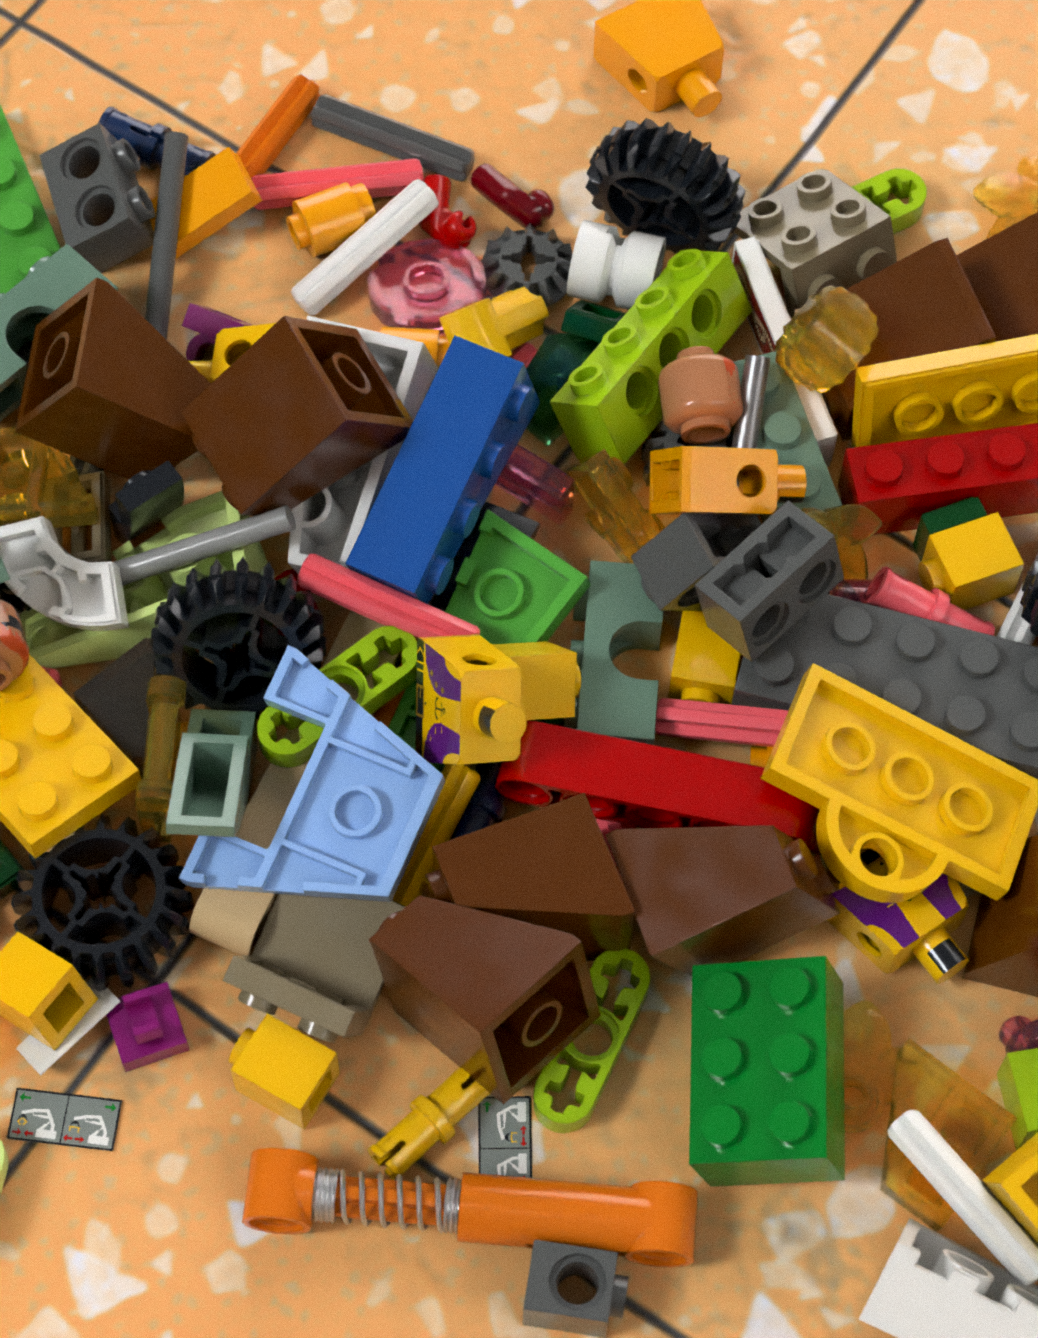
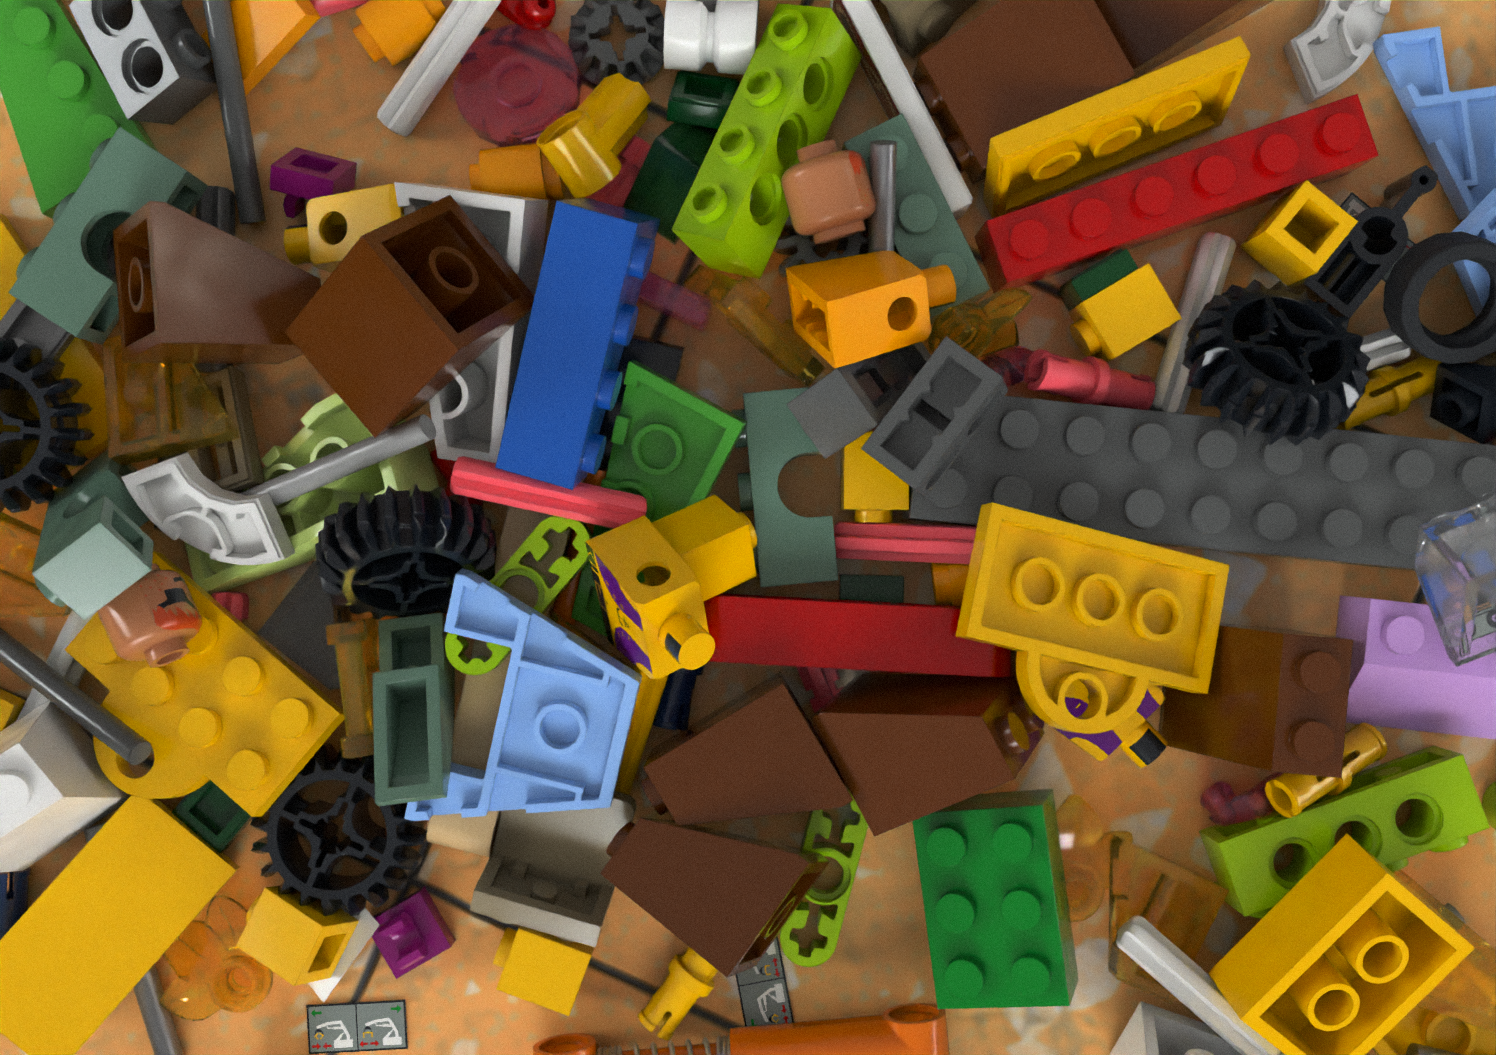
camera: 10 degrees left, 25 degrees up
black slope [108,461,184,544] -> none
clear yellow gear [775,285,879,394] -> none

